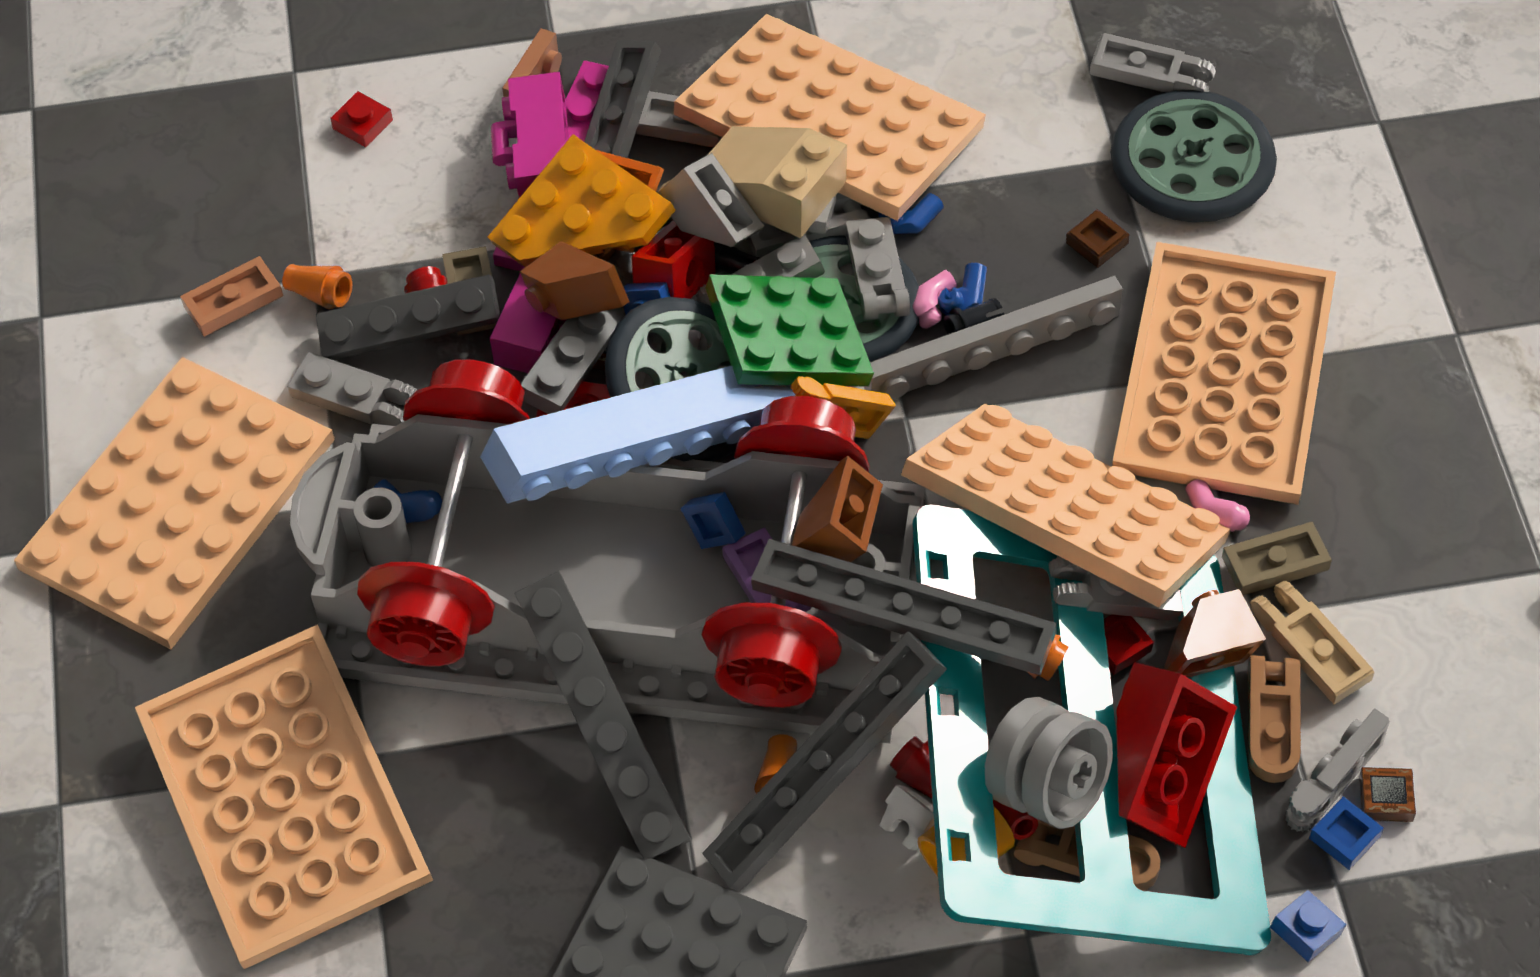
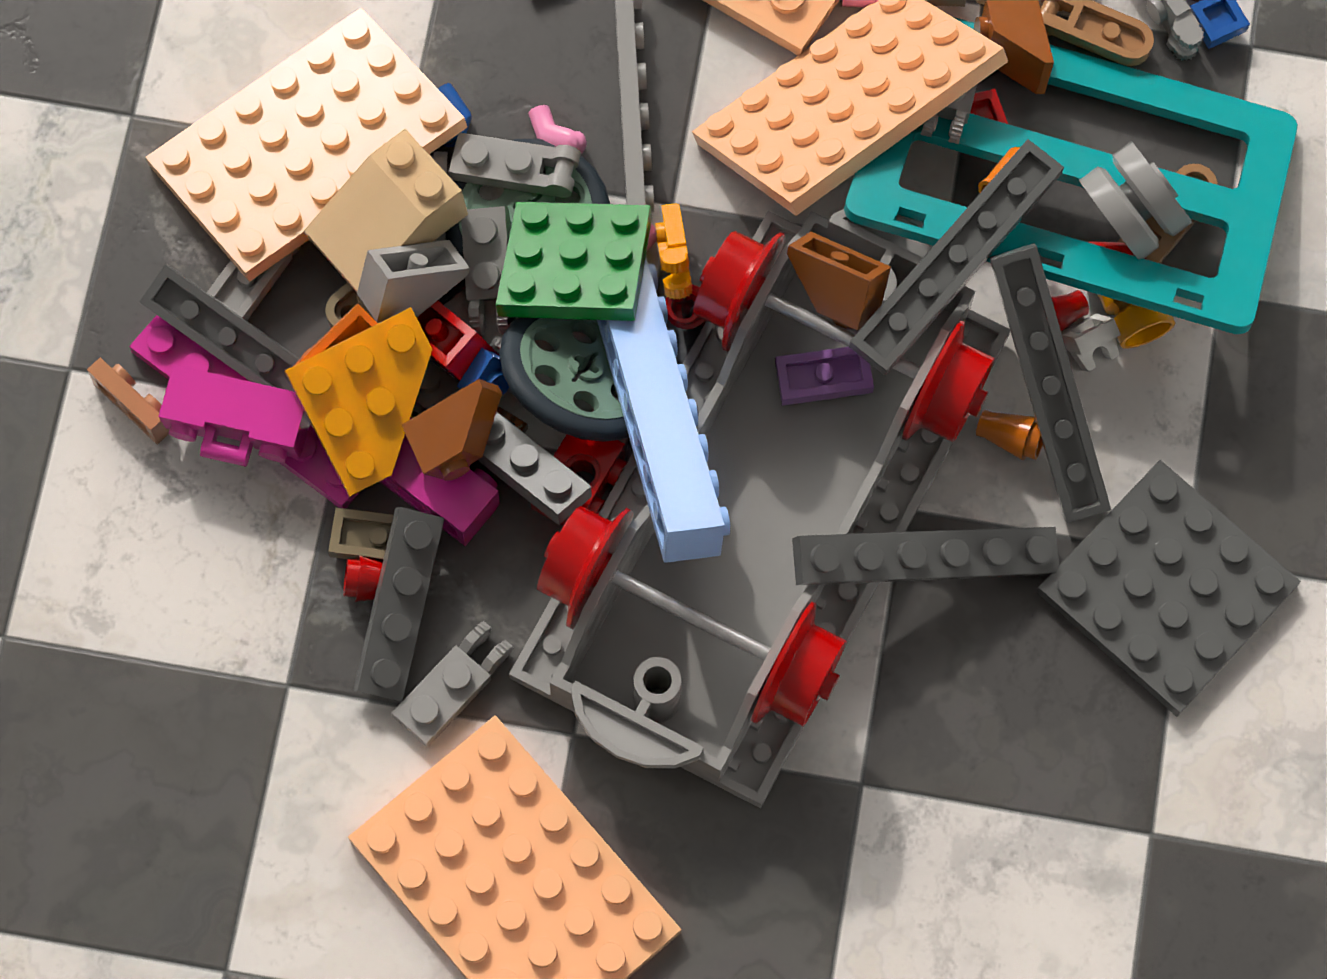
camera: 75 degrees left, 15 degrees up
light nougat plate [135,624,433,969] -> none
nougat plate [180,256,283,337] -> none
orange cone [282,264,353,309] -> none
red plate [330,91,393,148] -> none
blue arm [373,479,443,524] -> none
blue plate [680,492,746,549] -> none
blue arm [938,263,987,316] -> none
black pin [944,298,1005,335] -> none
red slope [1116,662,1237,848] -> none
plate [1270,890,1347,962] -> none

